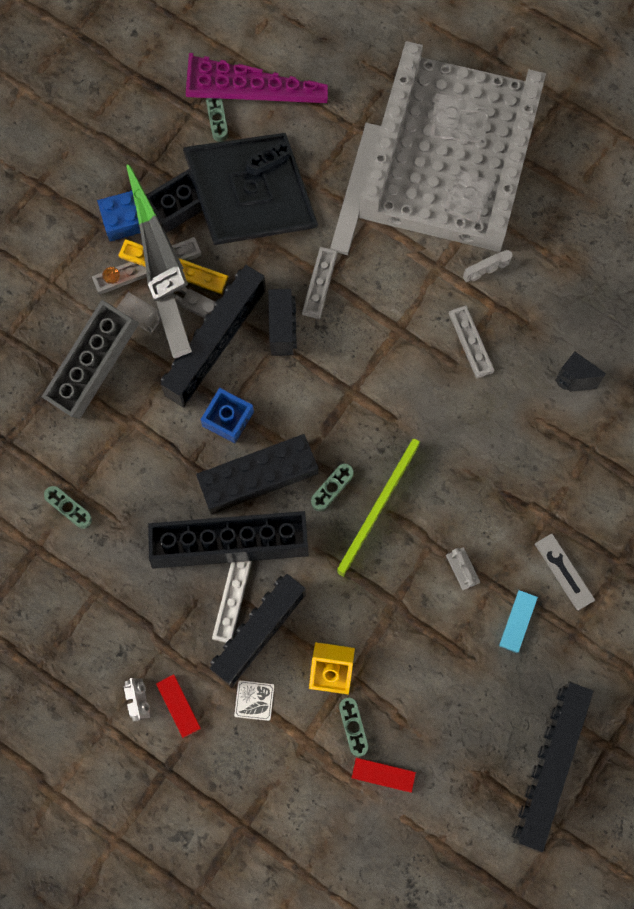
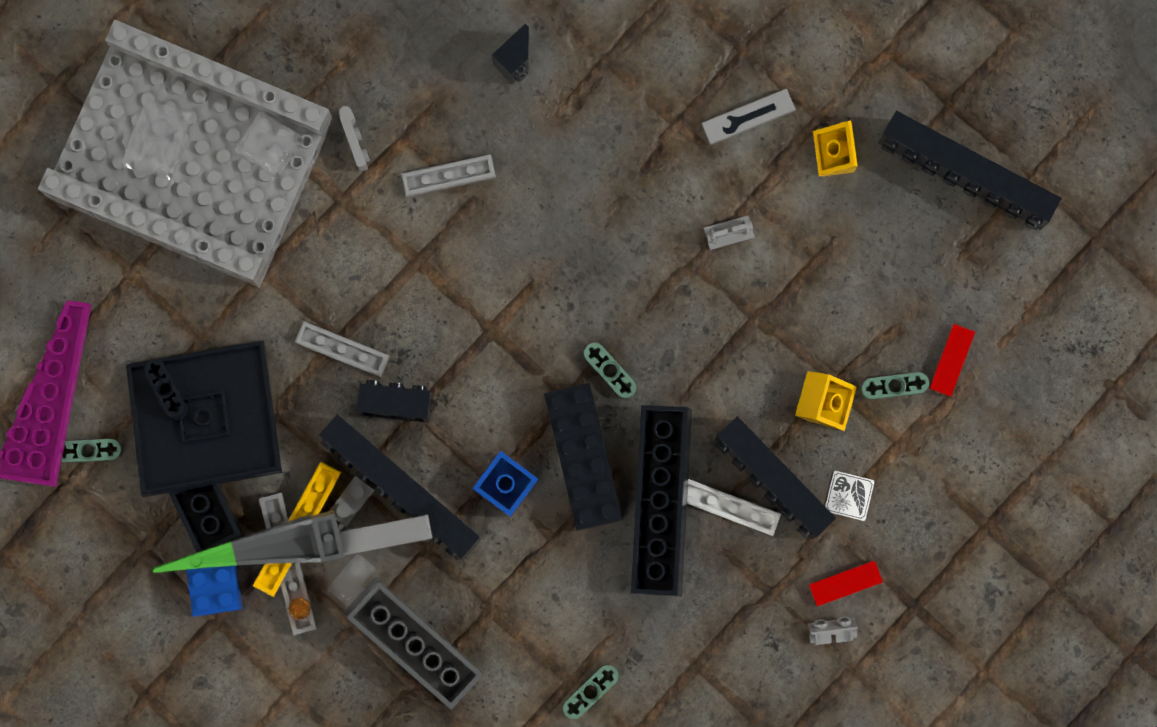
camera: 85 degrees left, 10 degrees up
light grey tile [330,123,381,255] -> none
lime tile [337,439,420,577] -> none
medium azure tile [499,590,538,653] -> none
none -> yellow slope [813,121,858,176]

